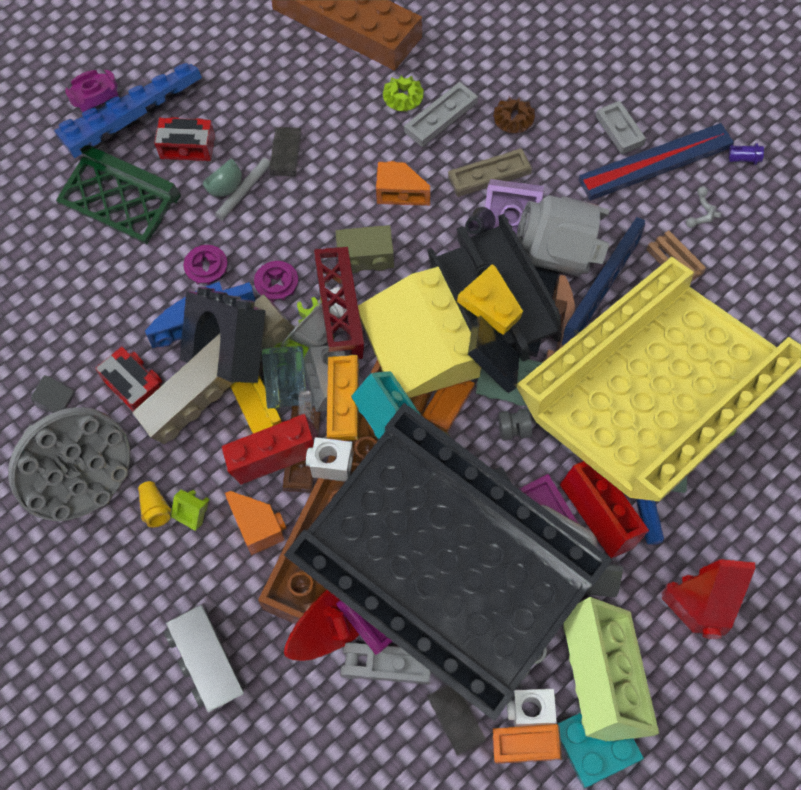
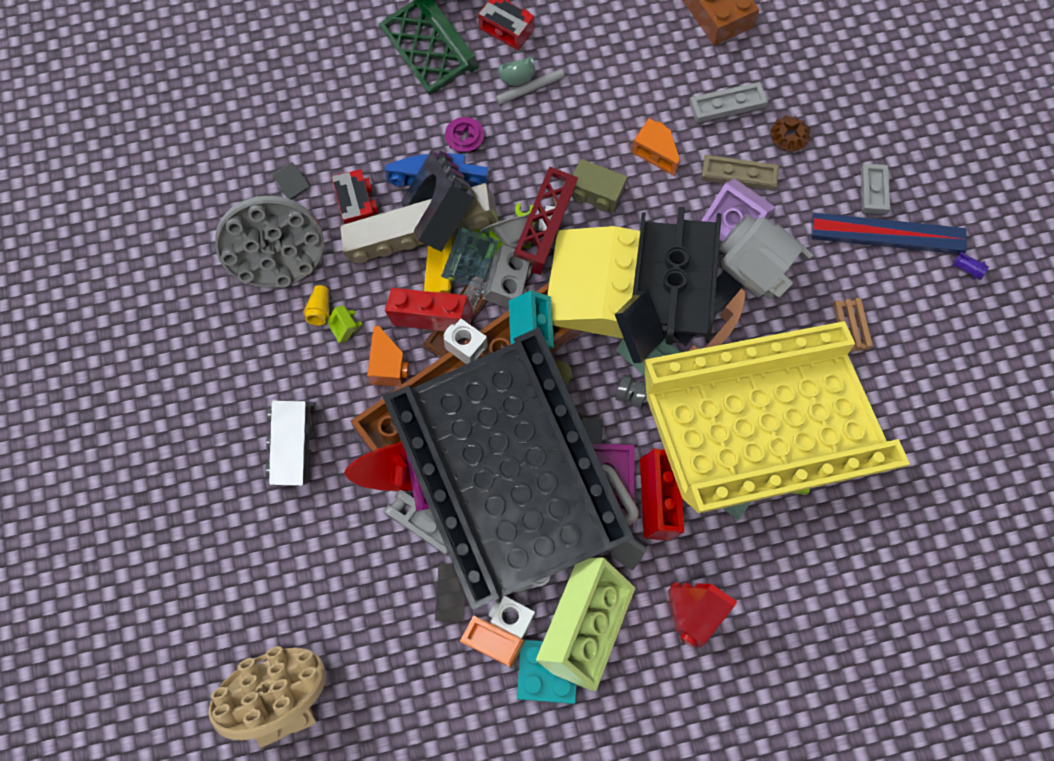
camera: 25 degrees right, 5 degrees up
magenta gear [254,261,298,302] -> none
clear smoke tile [269,127,302,176] -> none
light orange tile [327,355,359,441] -> none
lime gear [383,75,424,111] -> none
orange tile [422,380,475,433] -> none
yellow wing [457,265,523,335] -> none
black cone [465,207,496,234] -> none
dark blue tile [562,217,646,345] -> none
blue axle [636,499,664,545] -> none
light grey piece [686,186,721,228] -> none

